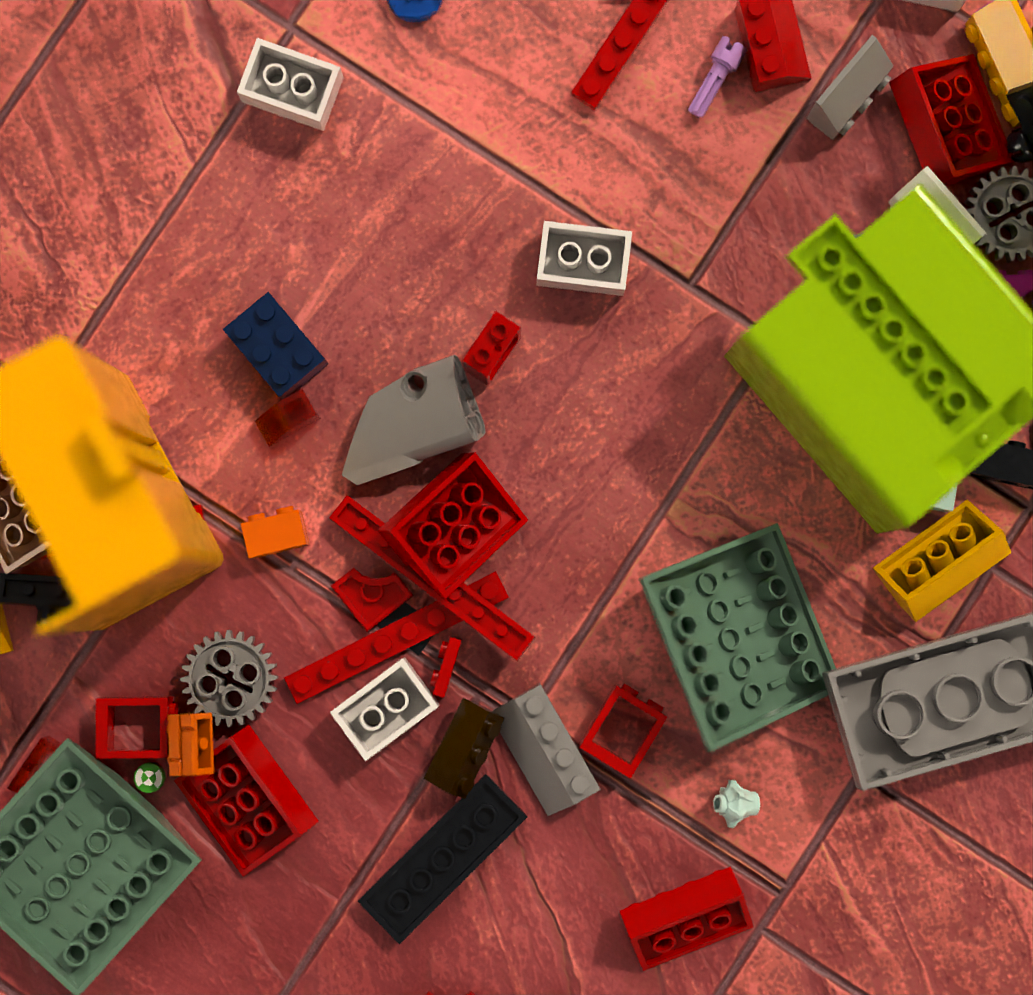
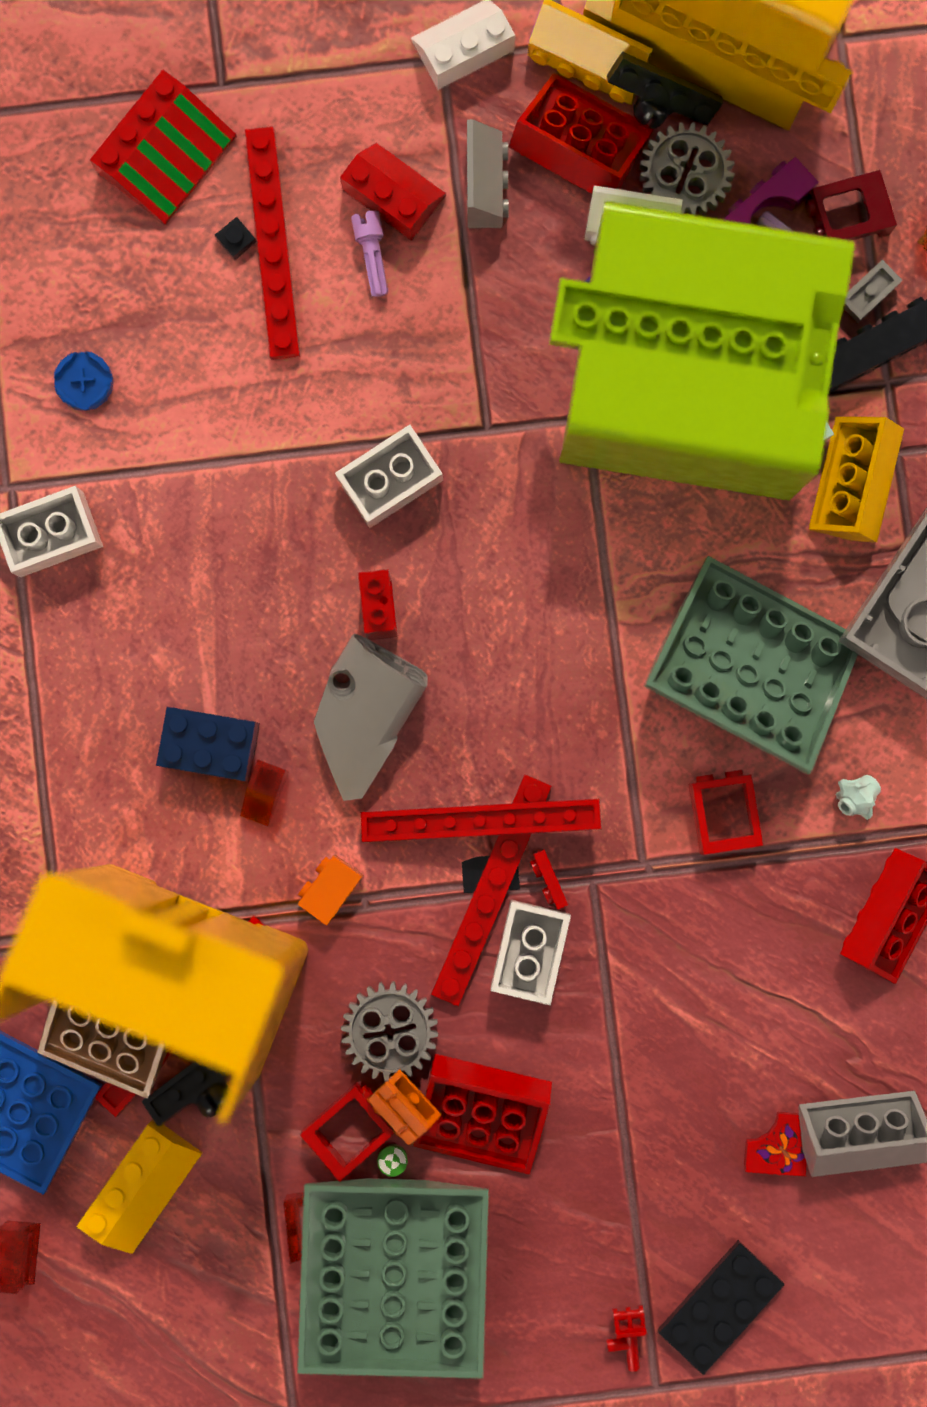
camera: 40 degrees left, 0 degrees up
red tile [331,568,414,632] -> none
black plate [358,774,528,945] -> none
red slope [378,452,528,599] -> none
dark brown brick [423,698,505,799] -> none
light grey slope [492,683,601,816] -> none

